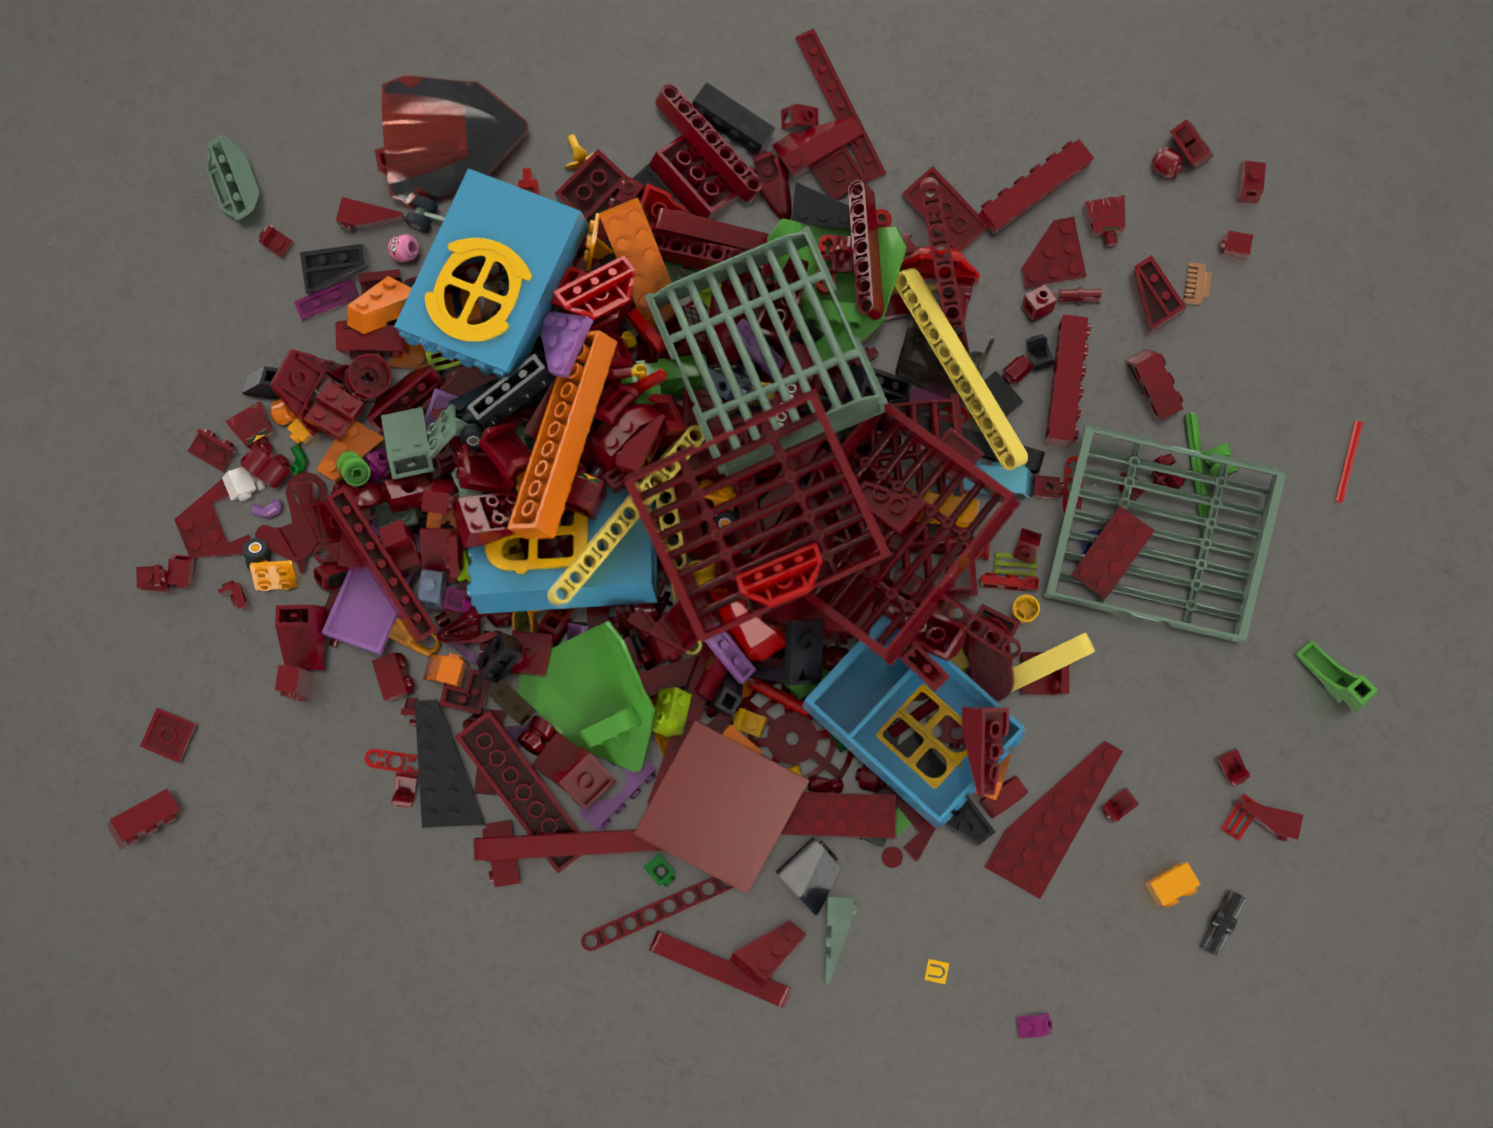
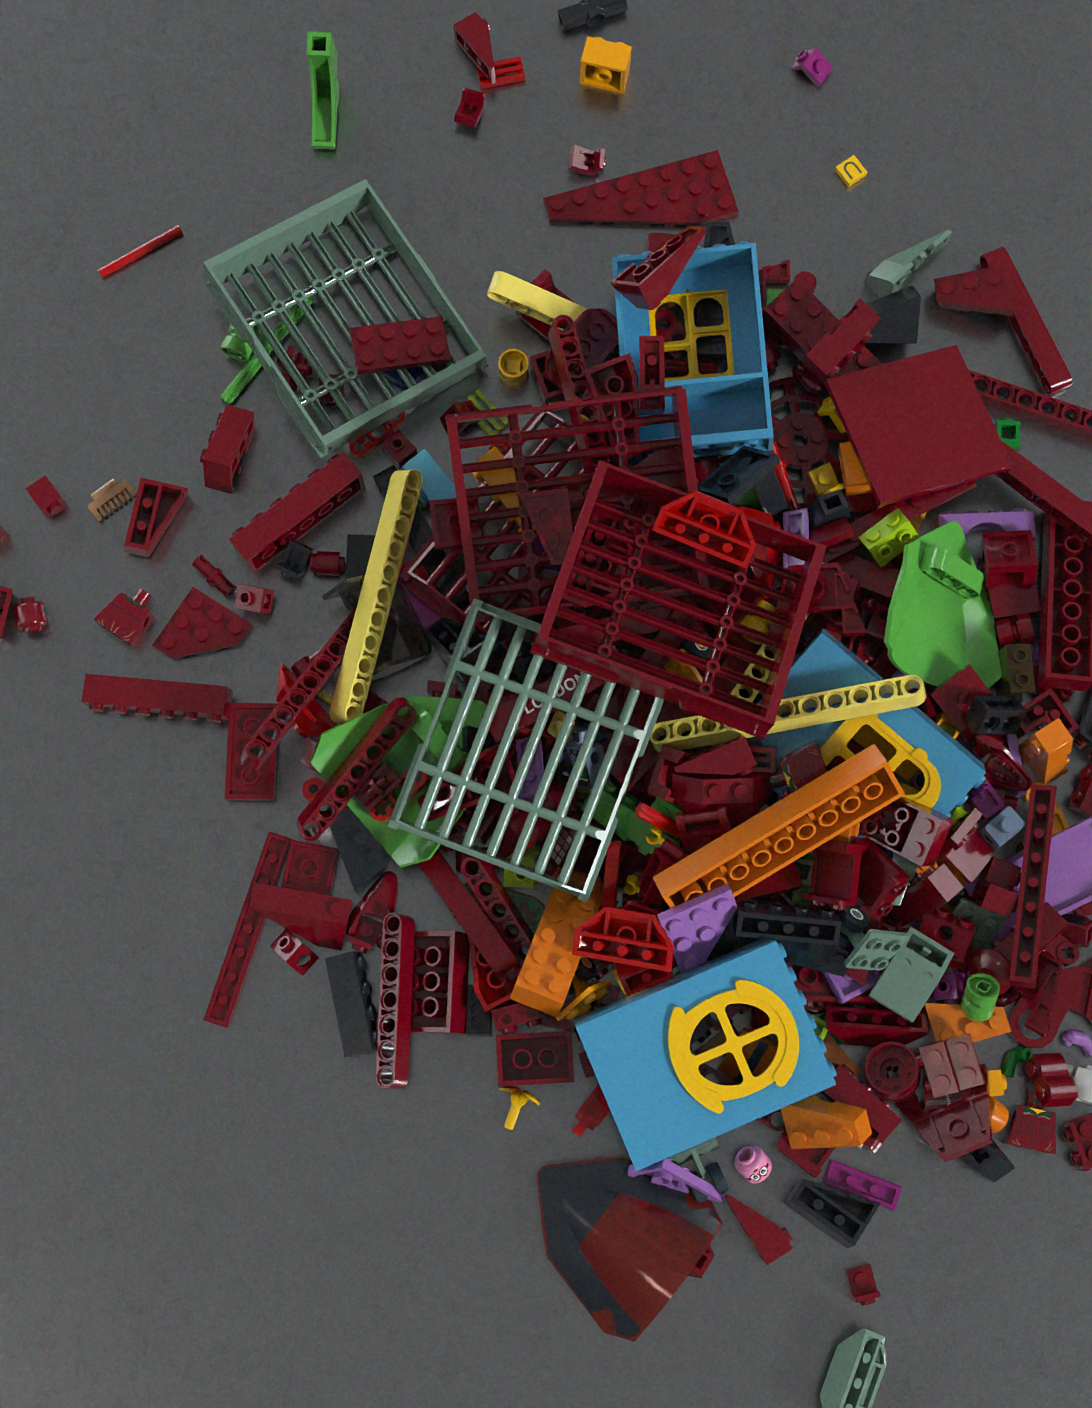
camera: 140 degrees left, 5 degrees down
red hinge [979,572,1039,591] -> none
none -> medium lavender wing [627,1158,725,1203]
none -> dark red wedge [801,298,881,382]

